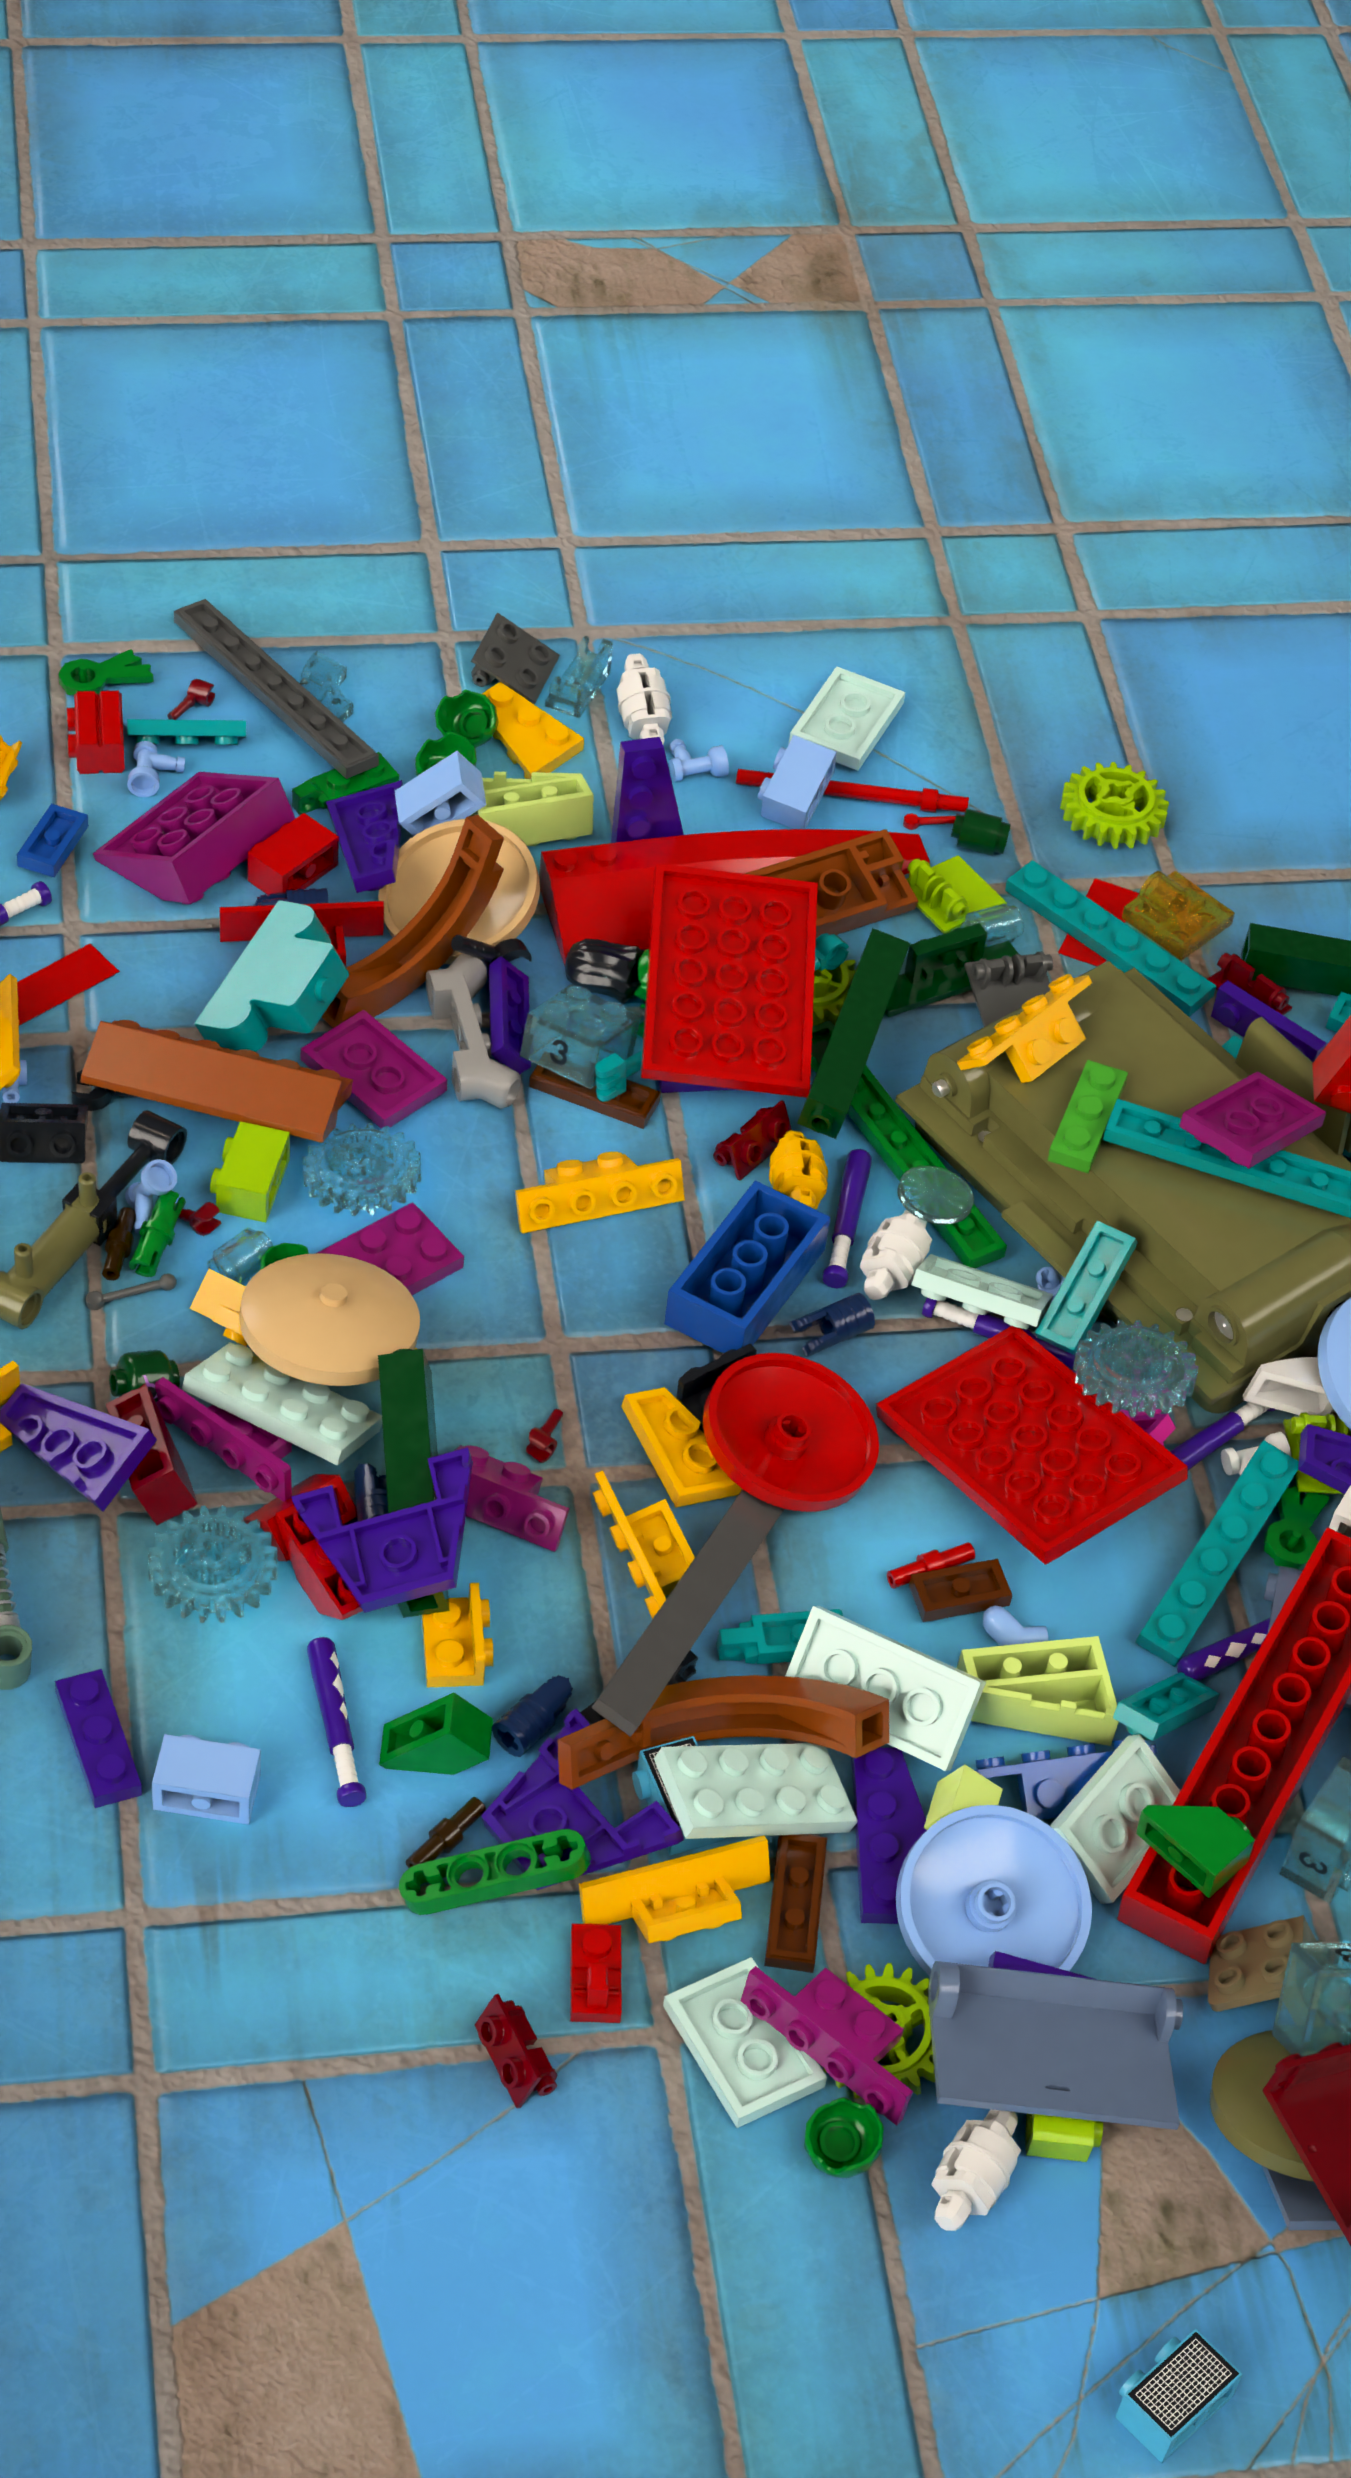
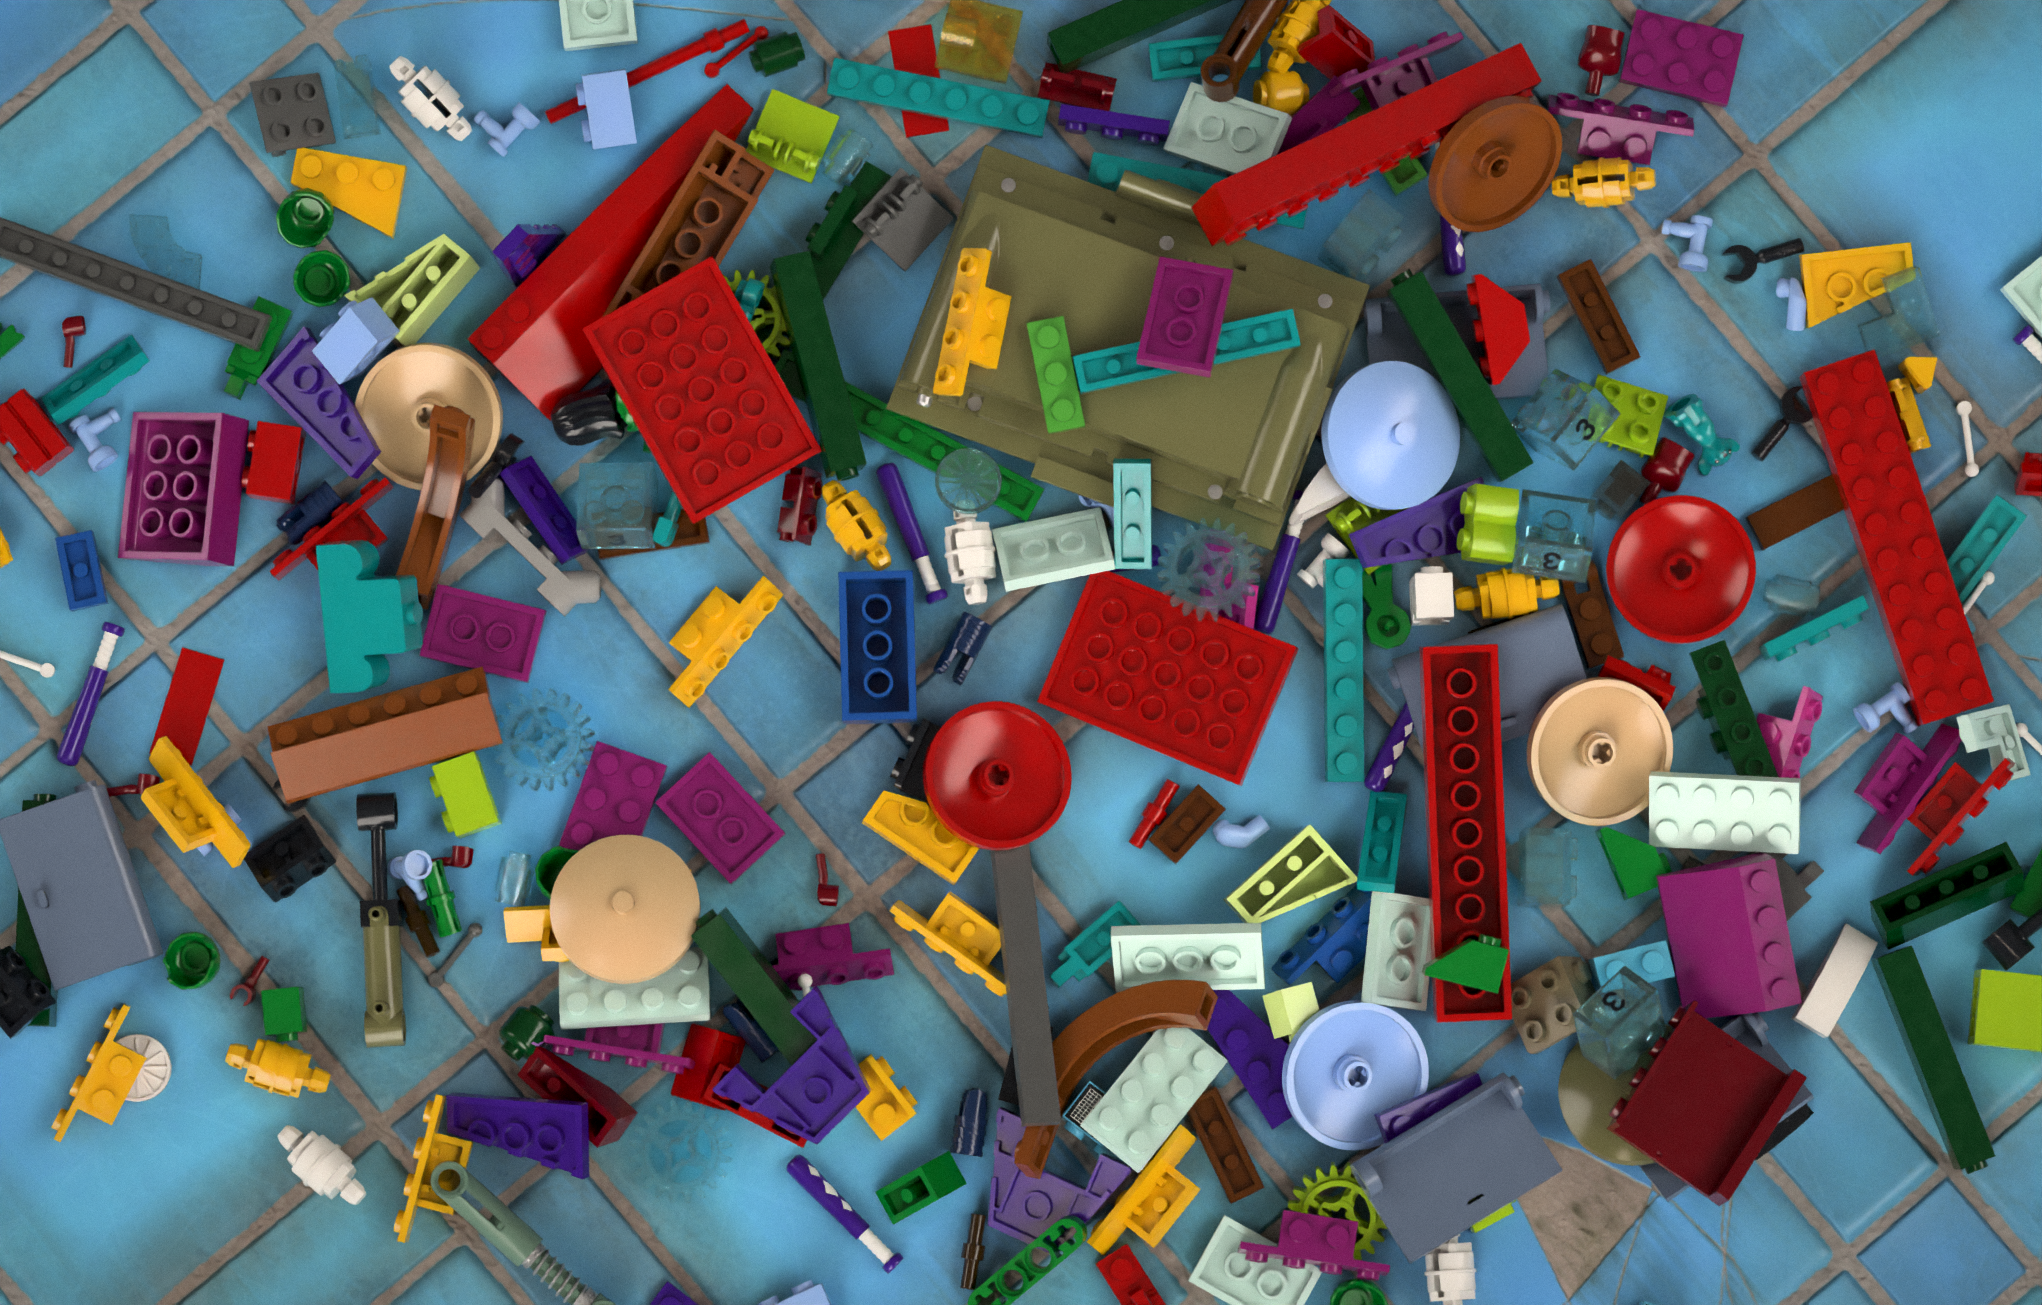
camera: 30 degrees left, 35 degrees up
none -> magenta plate [655,752,786,885]

